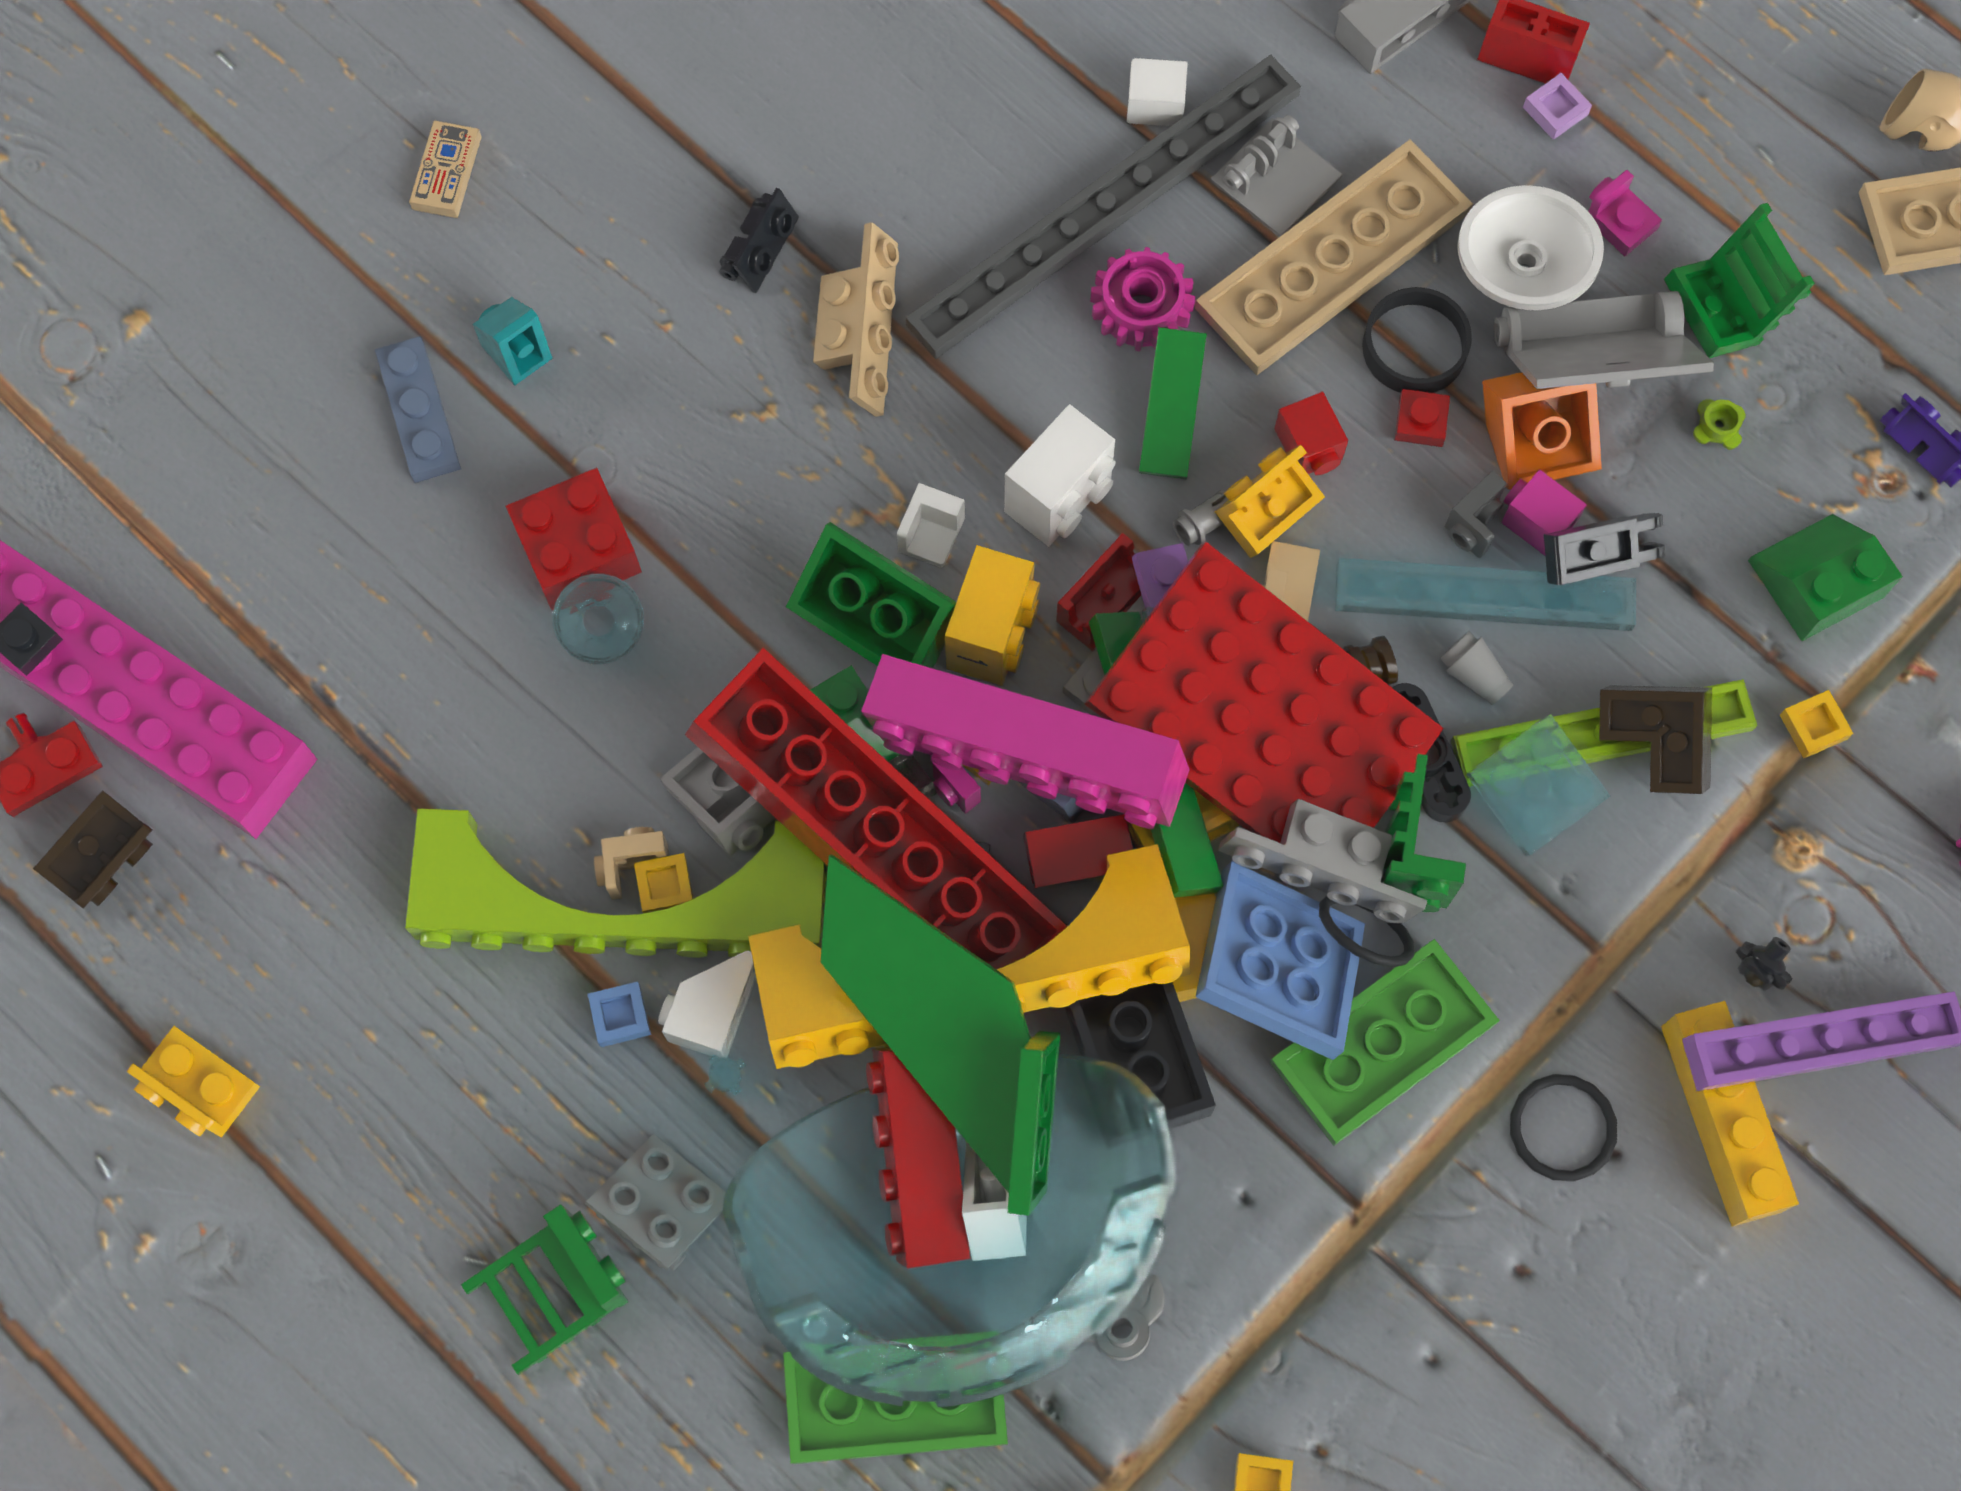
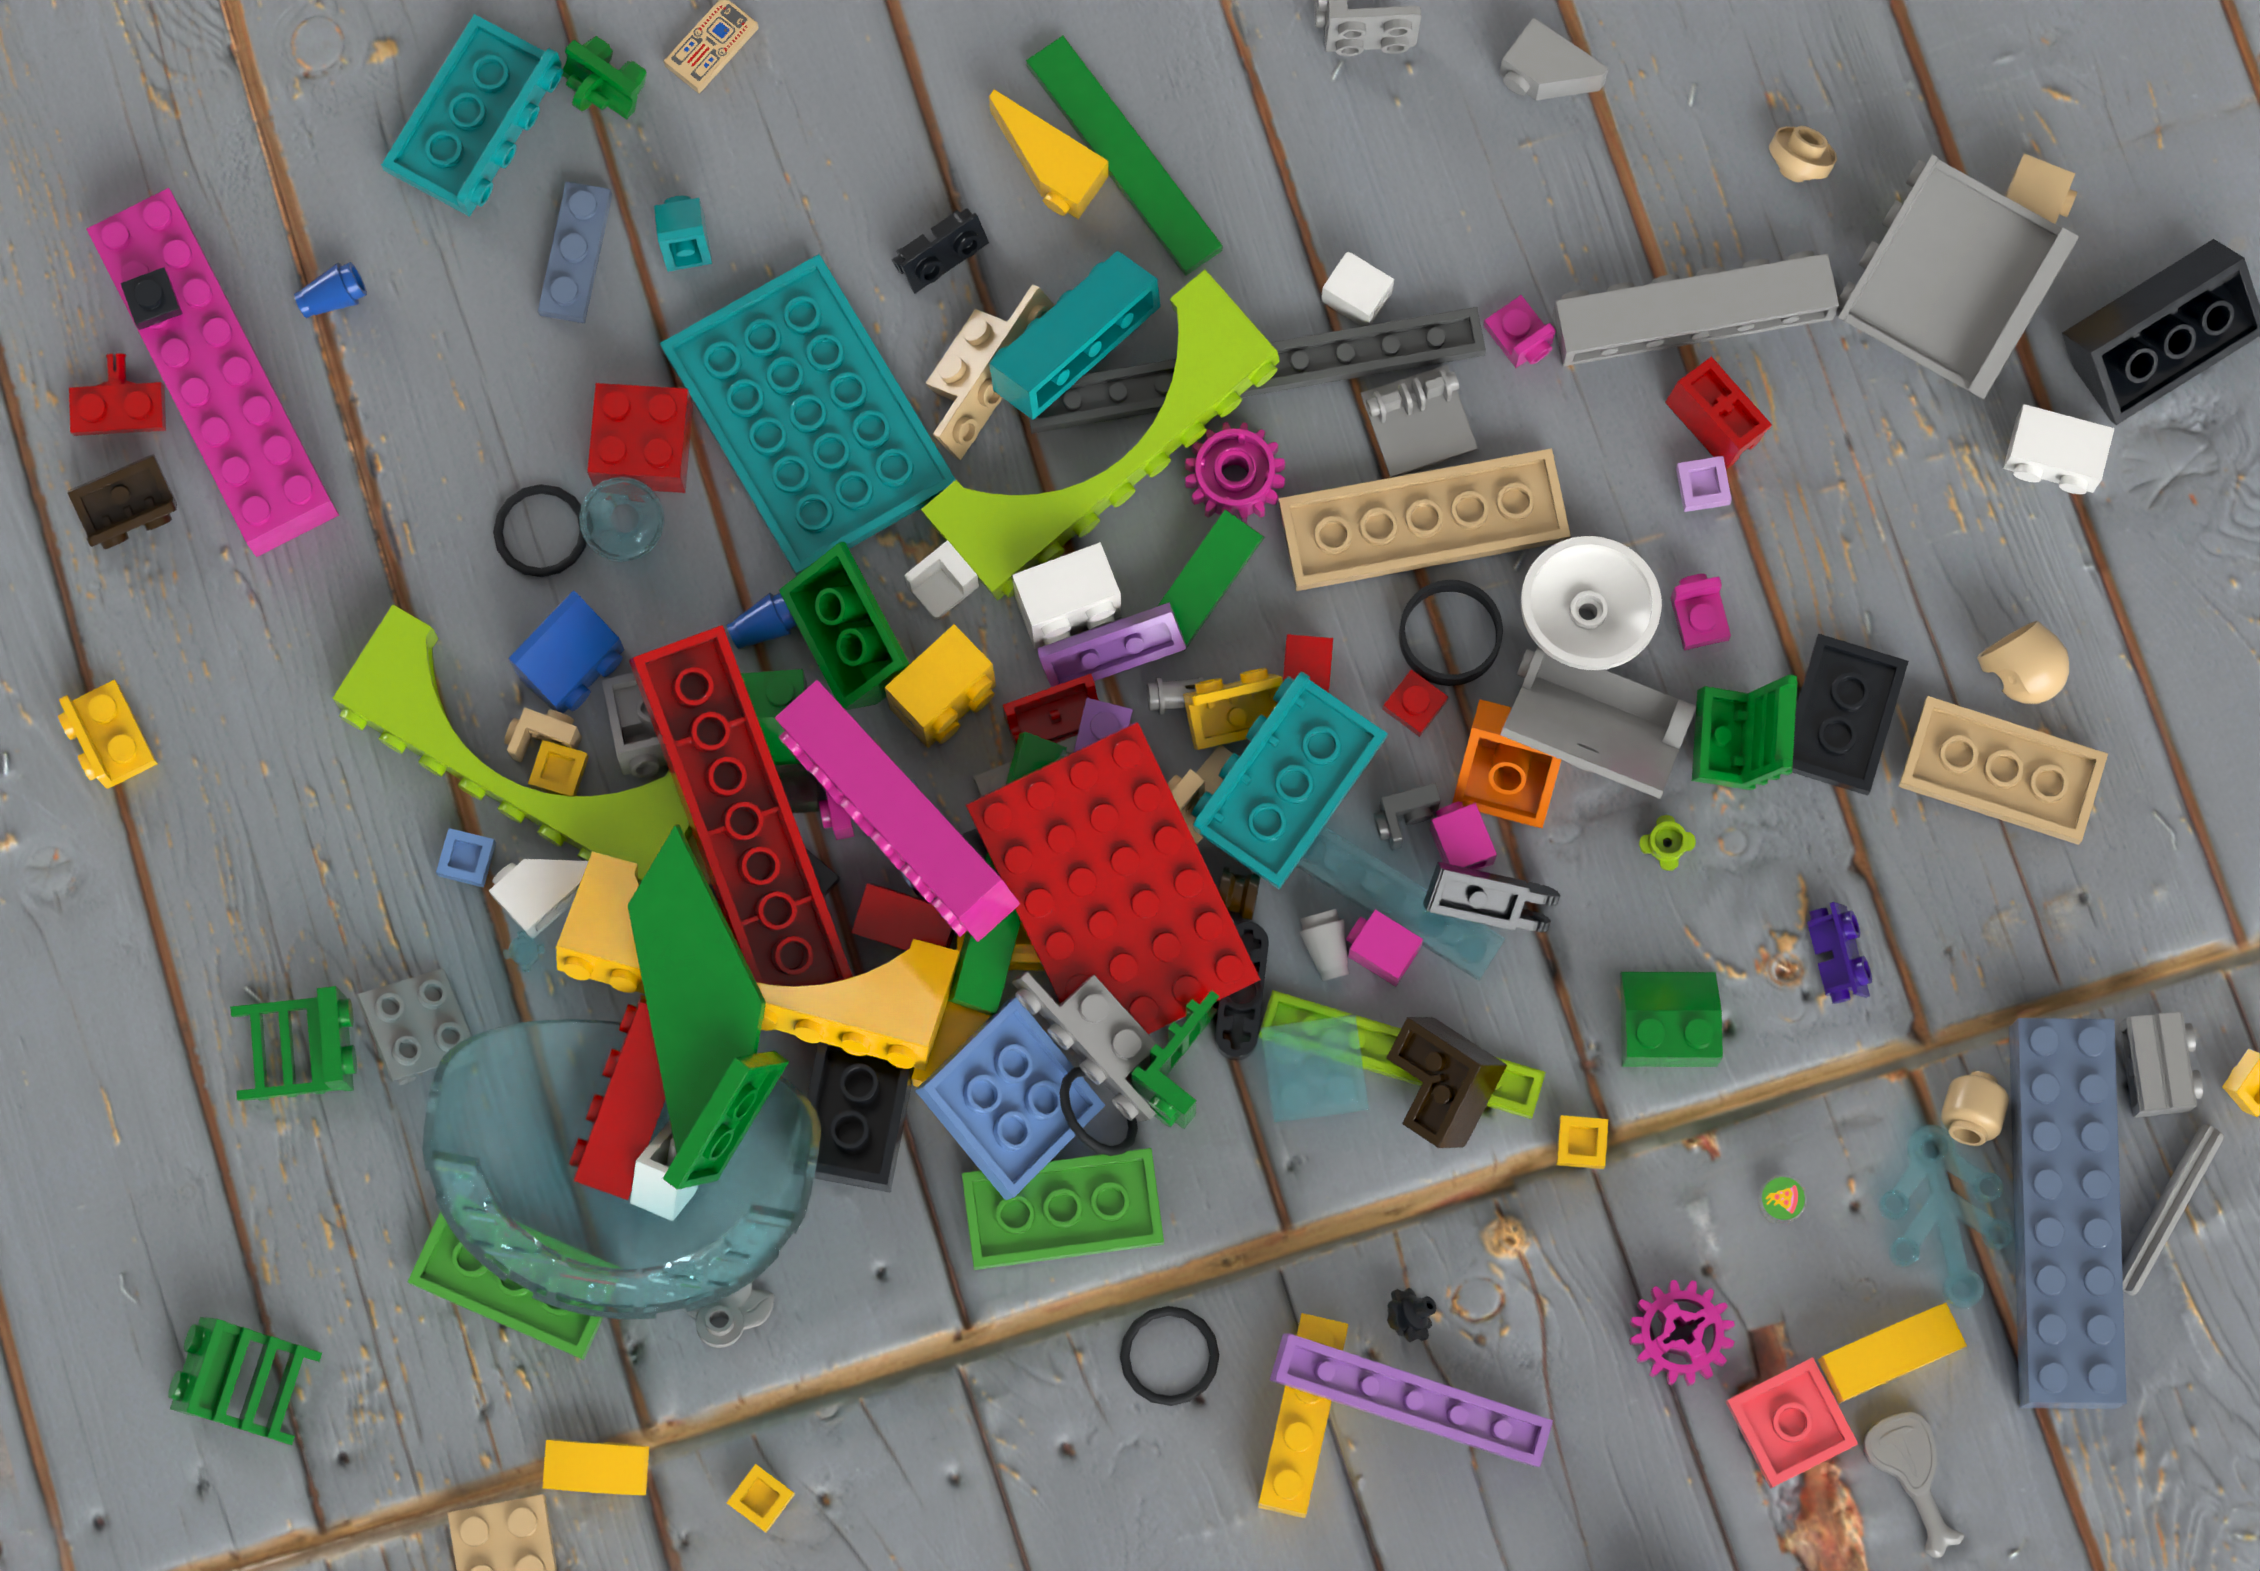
camera: 30 degrees right, 5 degrees up
none -> blue cone [294,262,367,318]
none -> teal bracket [381,14,563,217]
none -> black piece [493,484,589,577]
none -> blue slope [508,590,625,714]
none -> green hips [562,36,647,120]
none -> teal plate [659,254,956,576]
none -> blue cone [726,593,797,649]
none -> lime arch [921,269,1280,601]
none -> yellow slope [989,89,1109,220]
none -> teal brick [989,250,1161,420]
none -> green tile [1026,35,1223,276]
none -> medium lavender plate [1037,602,1186,687]
none -> teal bracket [1191,671,1388,890]
none -> dark pink brick [1346,909,1423,987]
none -> dark pink bracket [1483,295,1556,368]
none -> black plate [1792,634,1909,796]

